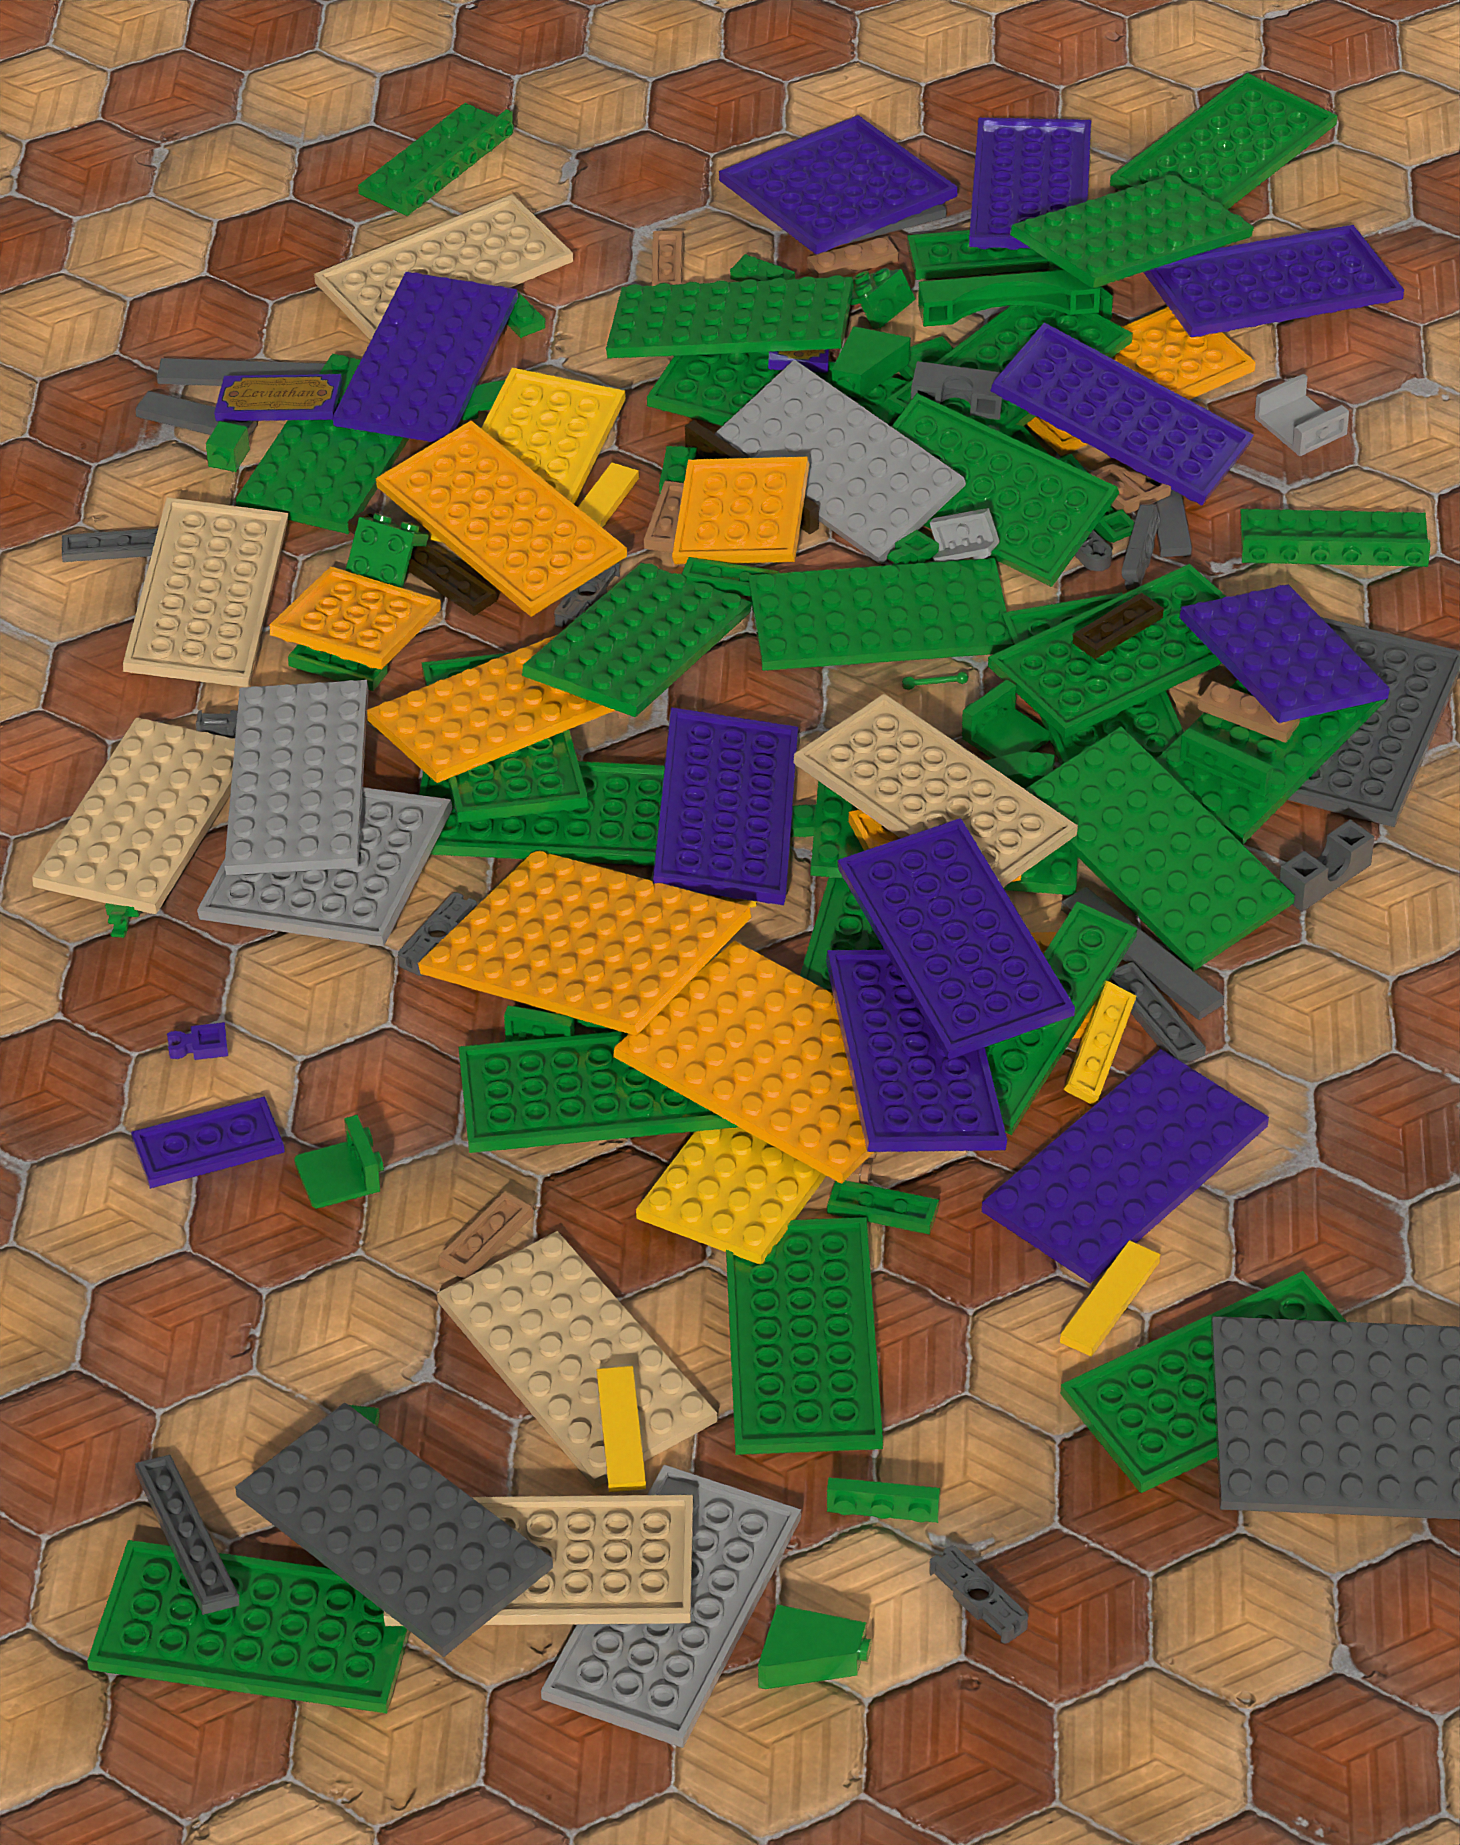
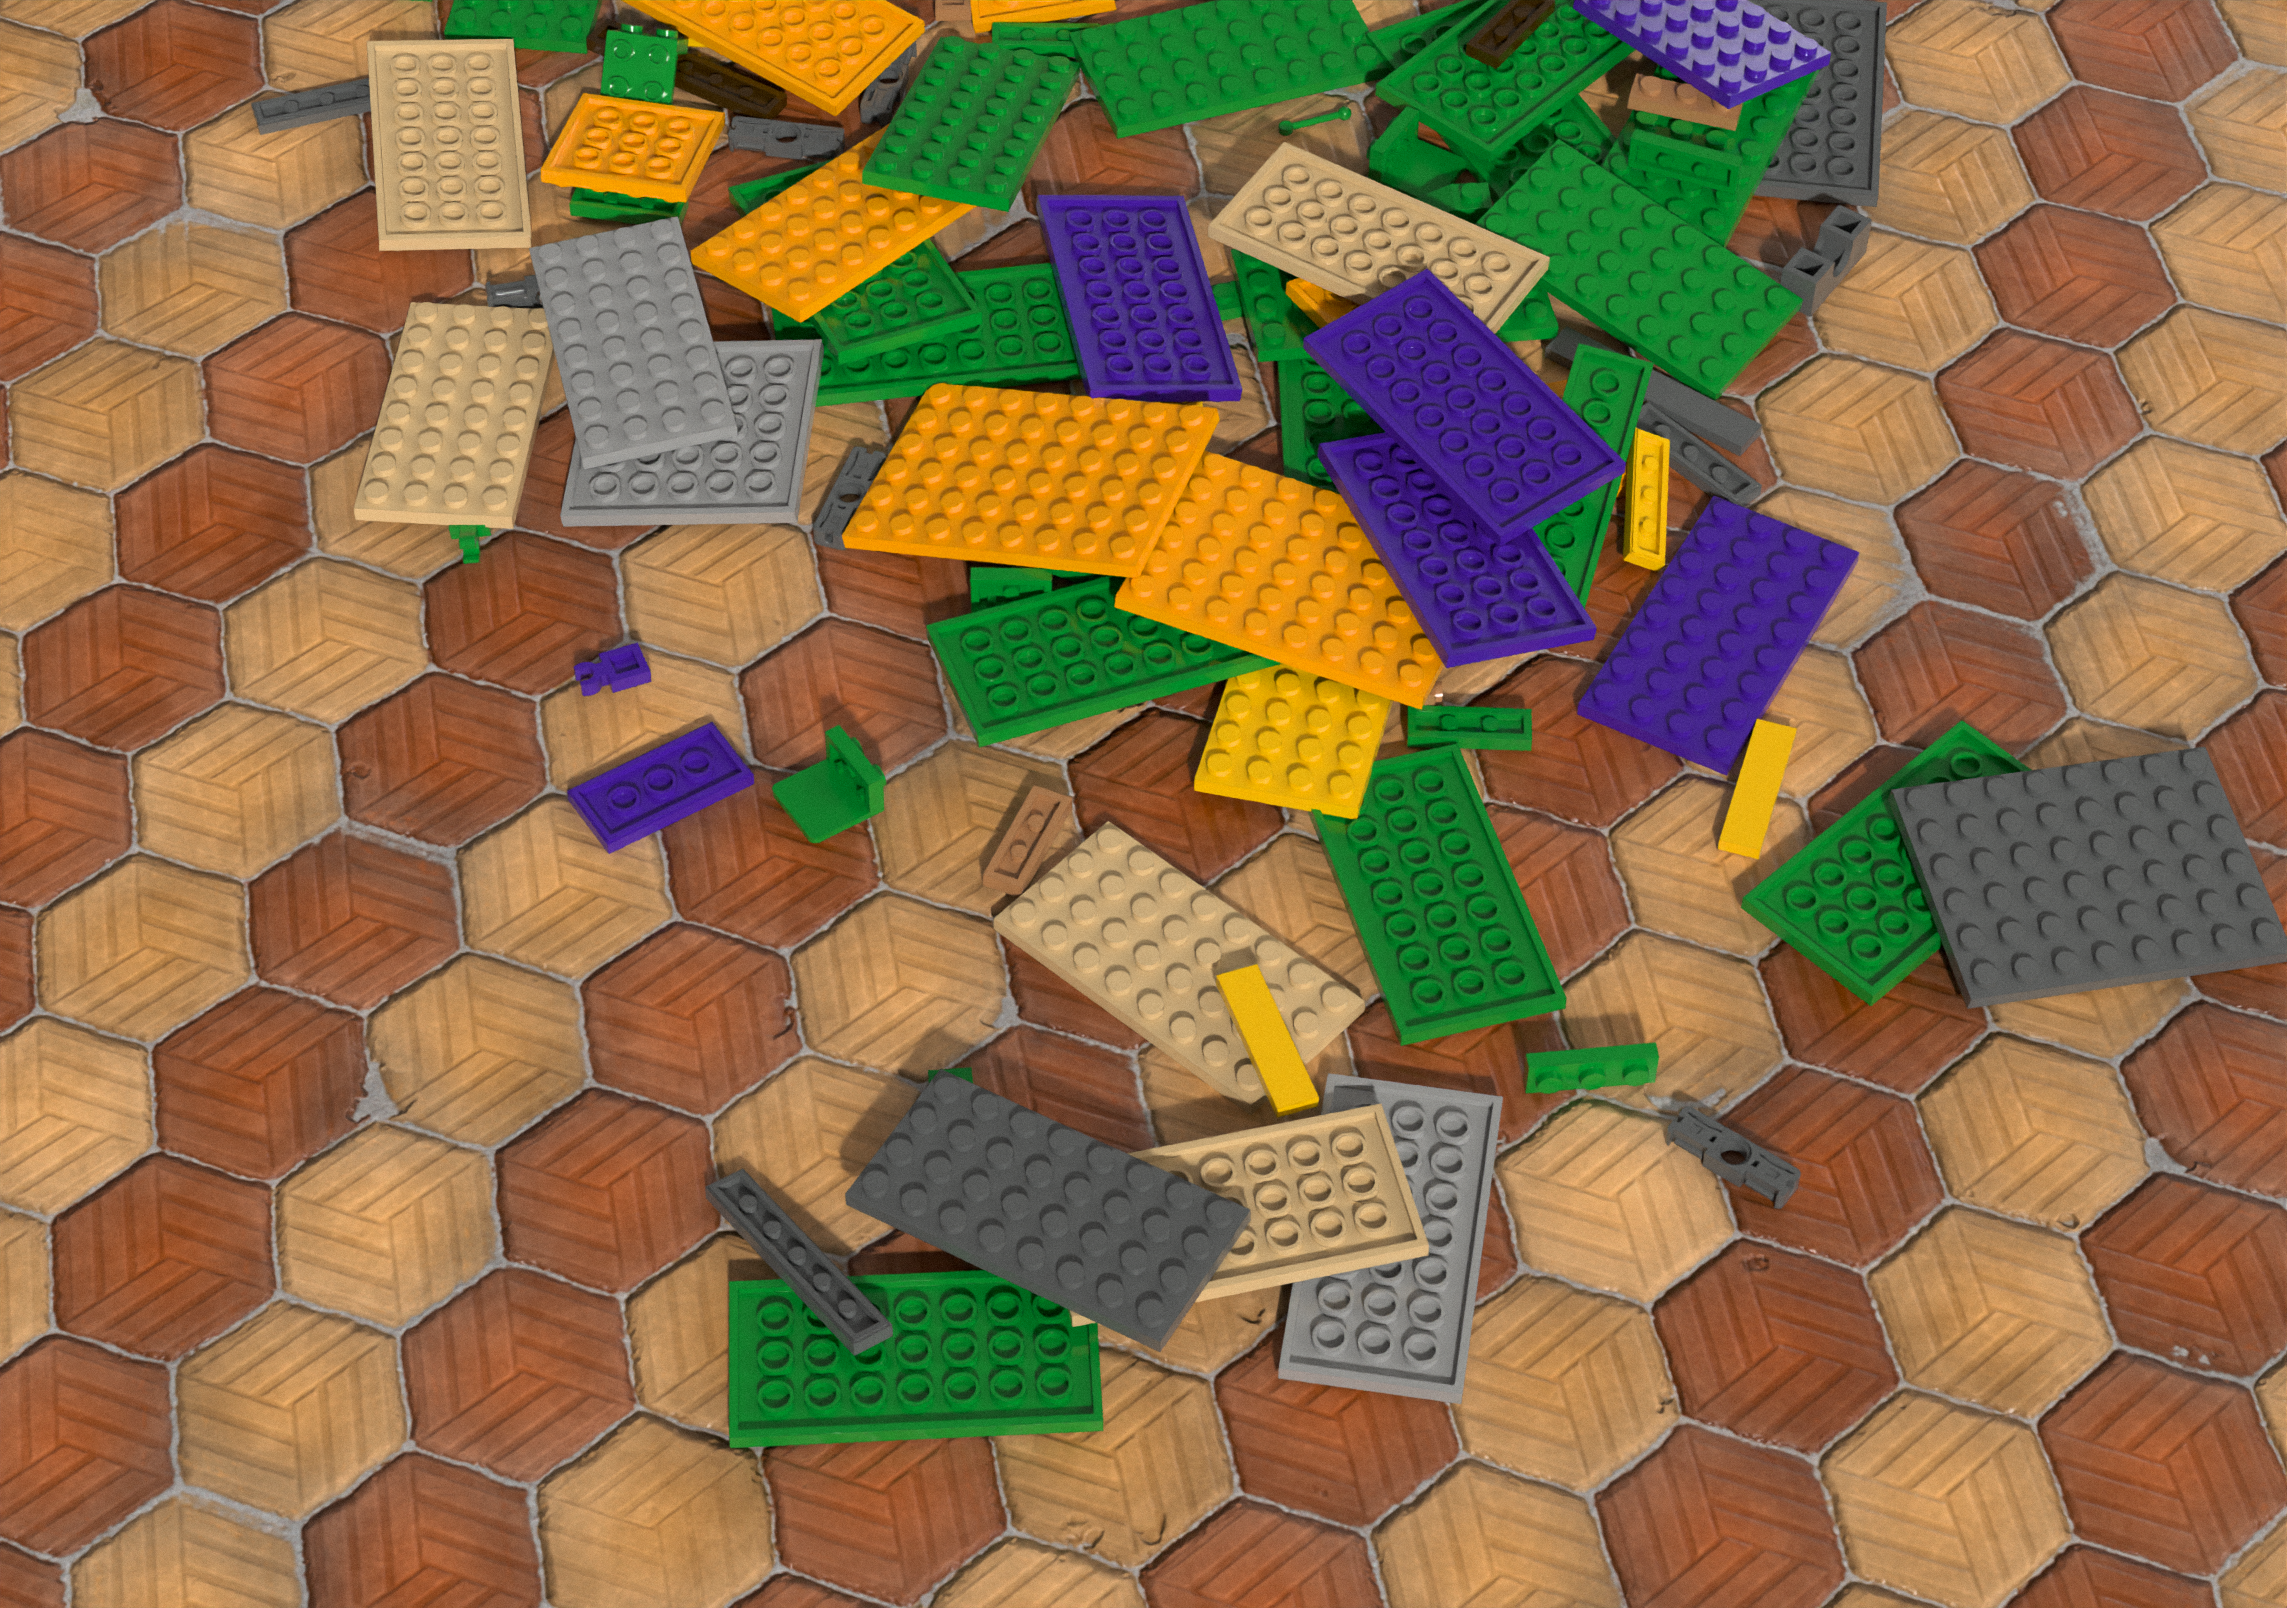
camera: 15 degrees left, 5 degrees up
green slope [758,1604,872,1689] -> none
none -> dark grey piece [728,116,845,160]

